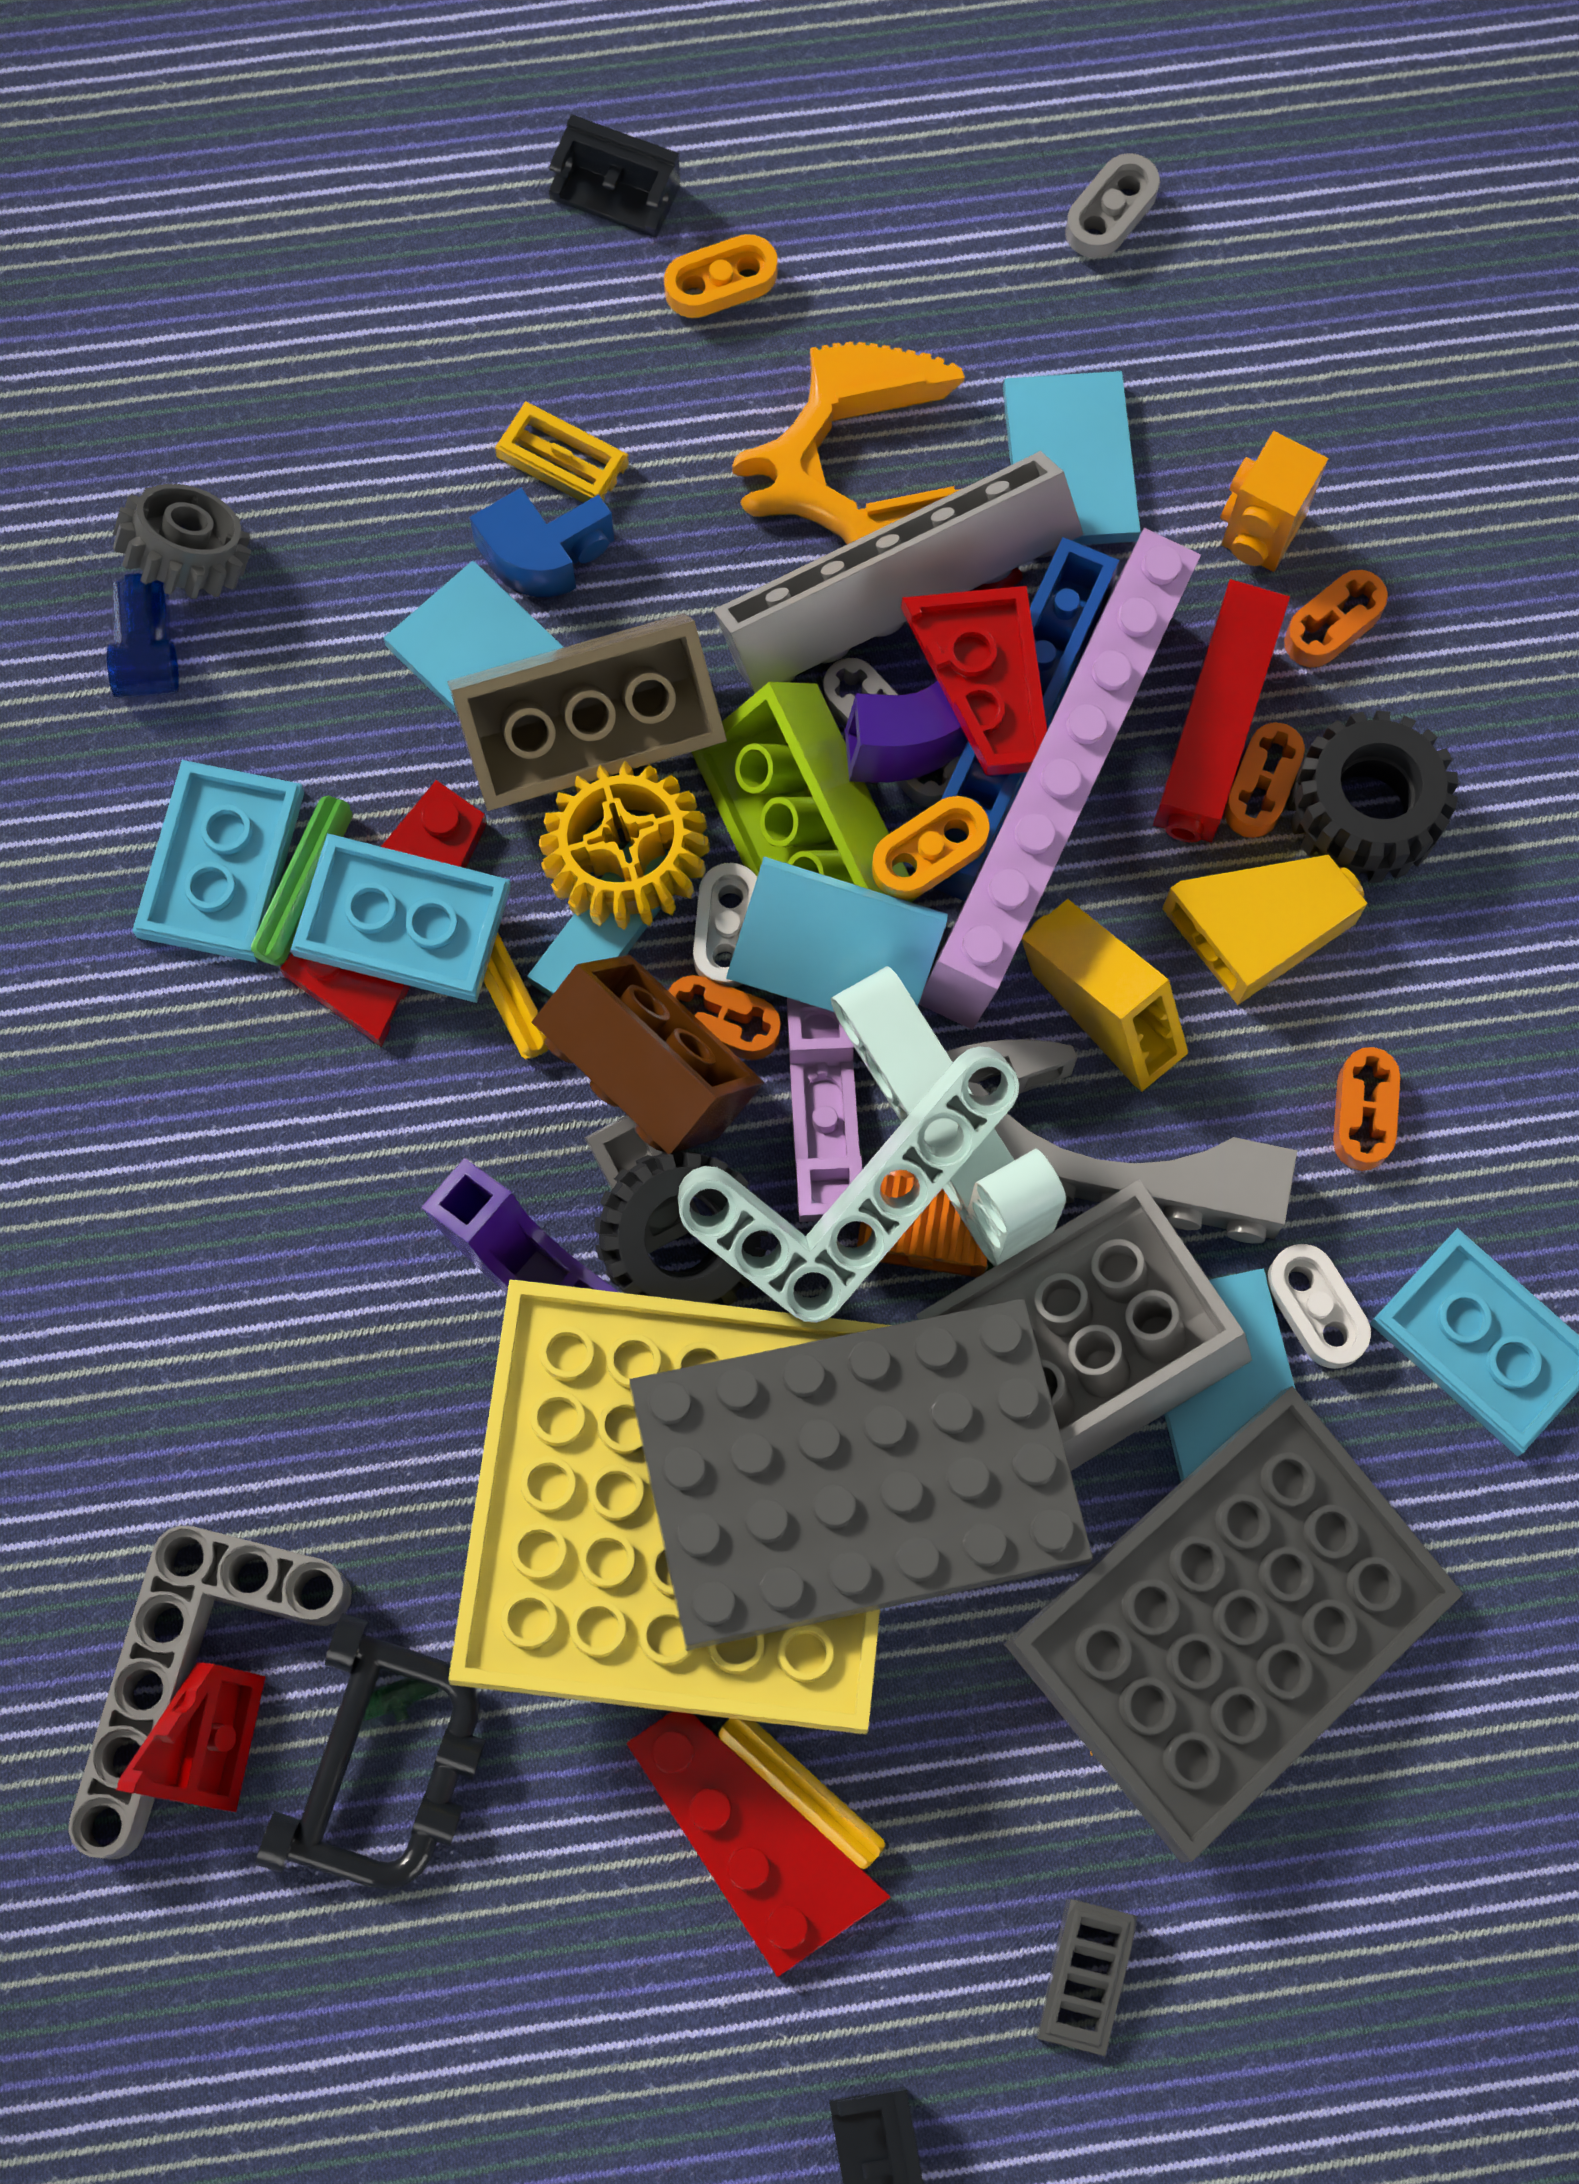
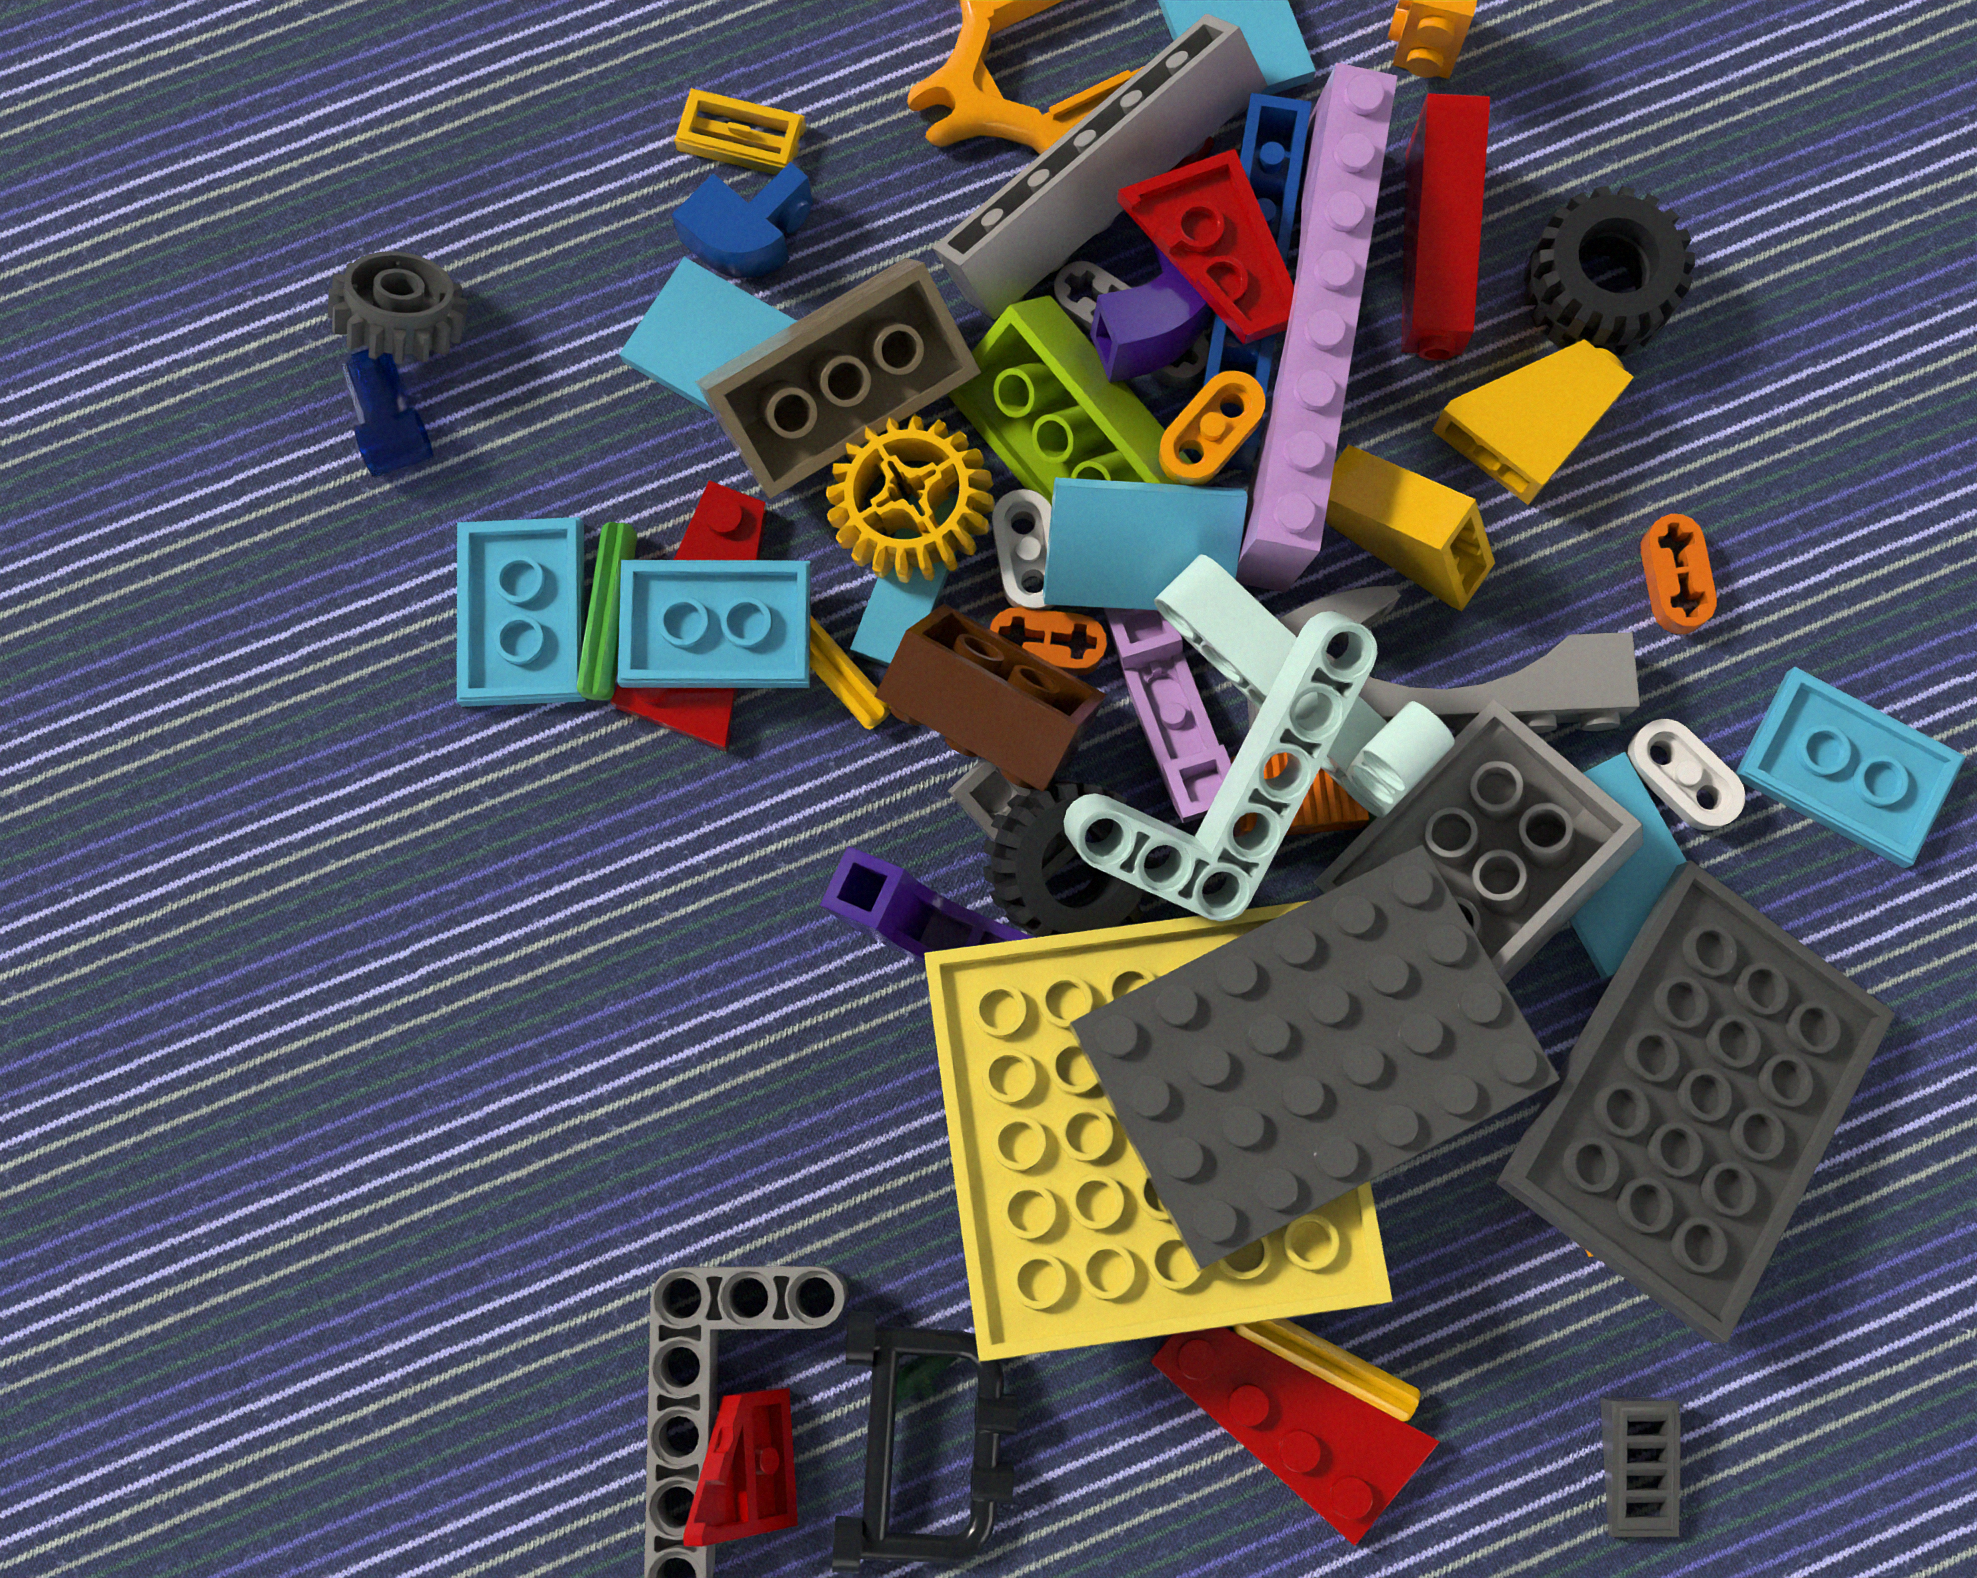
camera: 10 degrees left, 5 degrees up
orange beam [1224,722,1305,838] -> none
orange beam [1284,570,1388,668] -> none

